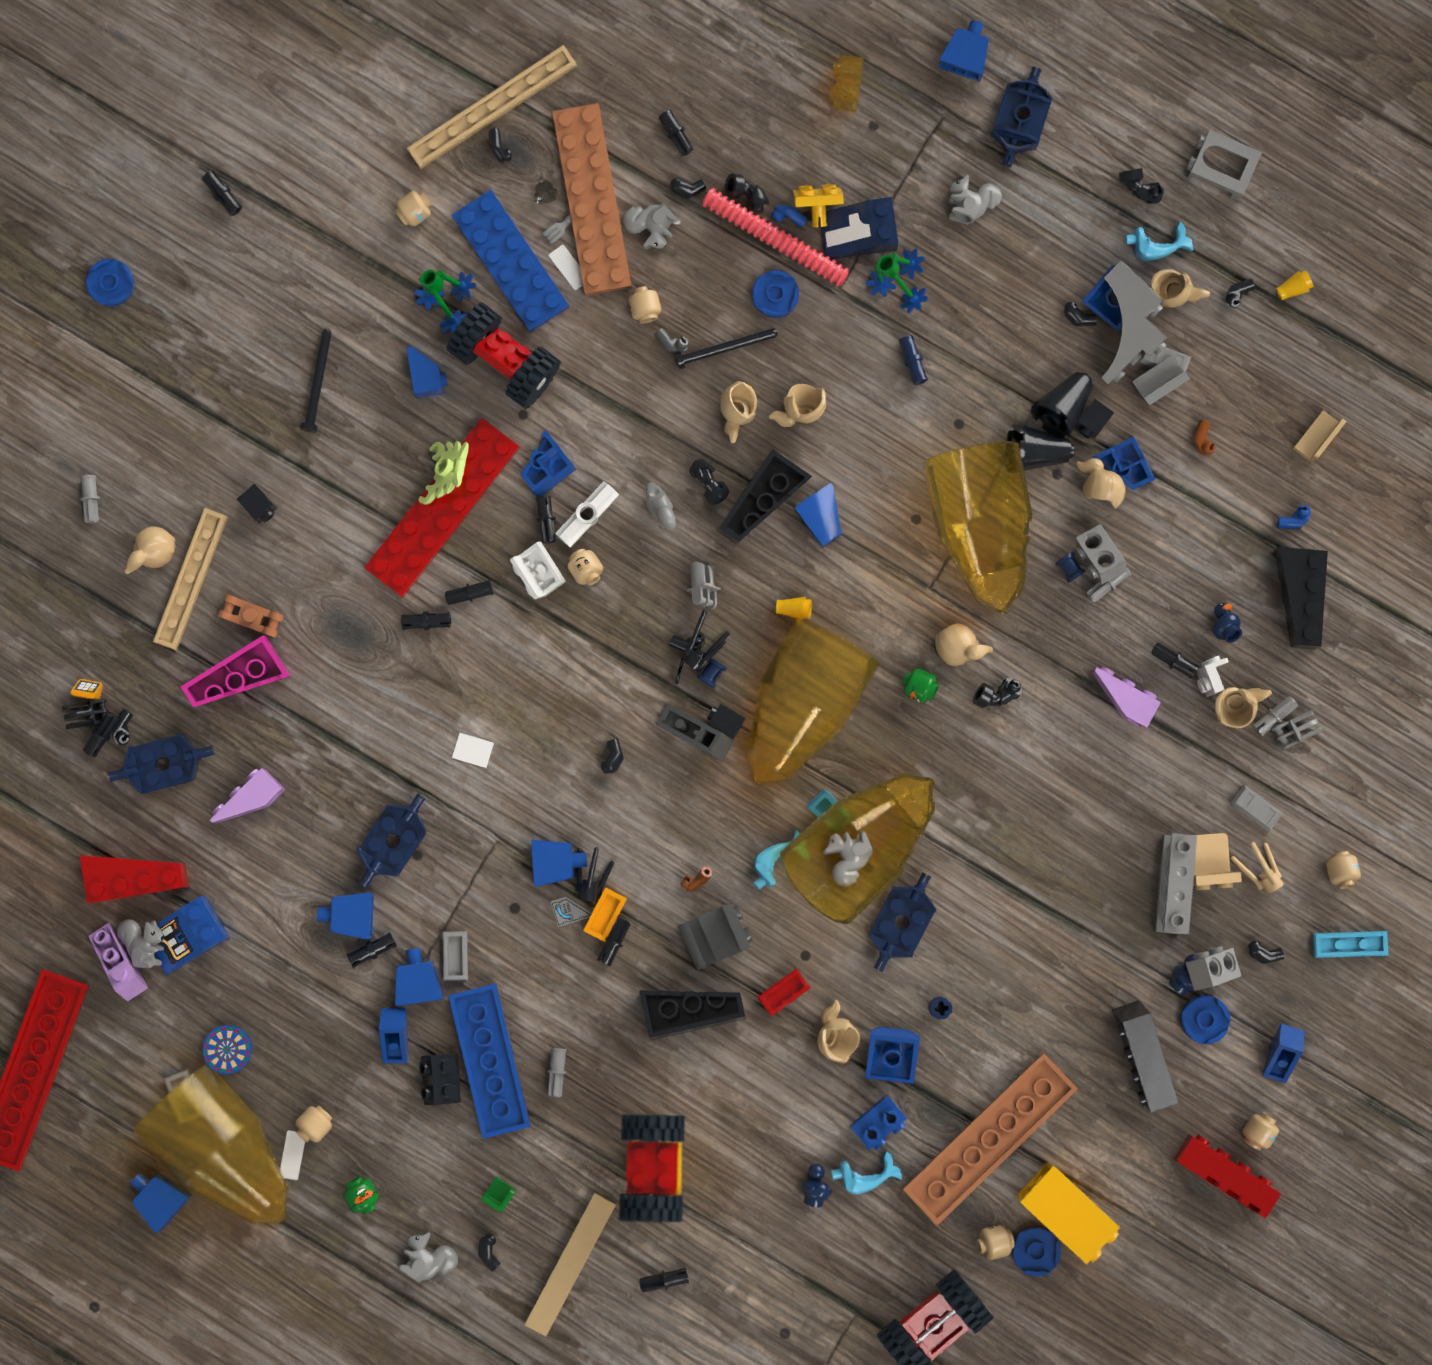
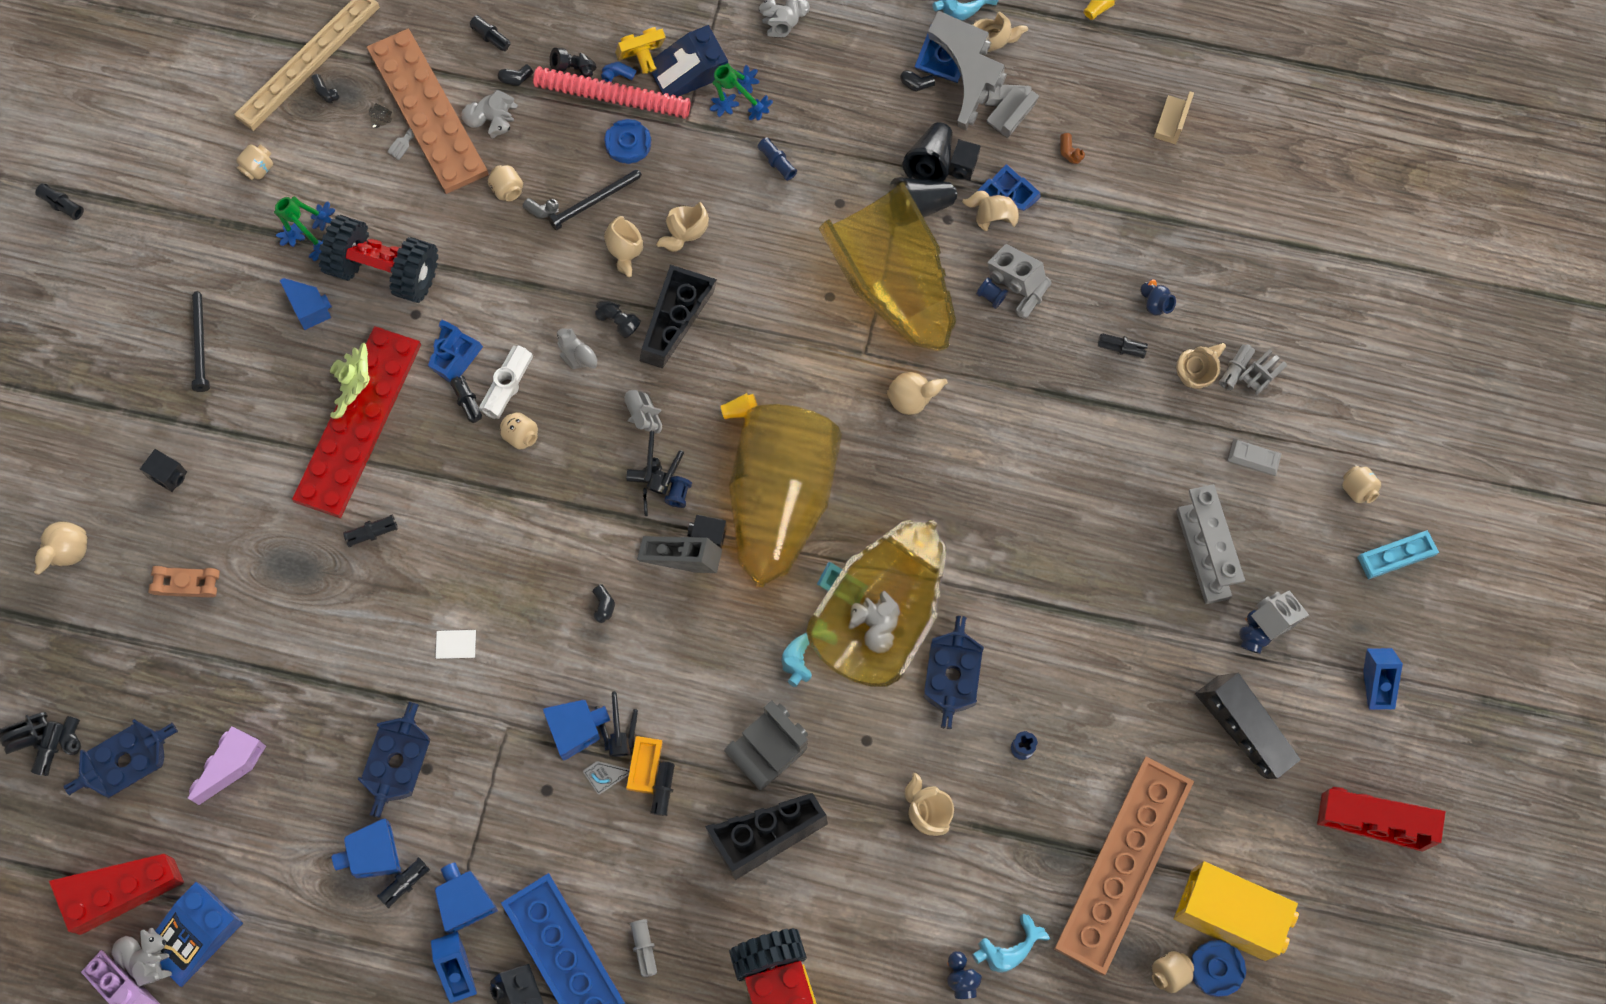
camera: 25 degrees left, 15 degrees down
slope [71,679,103,700] -> none
tan tile [153,508,228,651] -> none
dark pink wedge [181,635,292,707] -> none
light grey tile [443,931,468,981] -> none
black axle [445,580,494,605] -> none
blue plate [452,189,569,333] -> none
white bracket [510,541,566,599] -> none
white sticker [549,245,583,290] -> none
dark orange arm [680,866,713,892] -> none
red plate [757,968,811,1017] -> none
blue slope [794,483,842,549] -> none
blue brick [849,1095,907,1150] -> none
blue slope [865,1027,920,1084] -> none
green head [901,668,939,704] -> none
black arm [973,678,1022,708] -> none
lavender slope [1092,667,1161,729] -> none
blue tile [1181,995,1230,1044] -> none
tan bracket [1193,833,1242,890] -> none
white bracket [1196,656,1229,697] -> none
black arm [1225,279,1255,308] -> none
tan plant [1231,842,1284,894] -> none
tan head [1242,1112,1279,1151] -> none
black arm [1248,941,1284,964] -> none
black wedge [1274,547,1328,650] -> none
blue arm [1277,505,1311,529] -> none

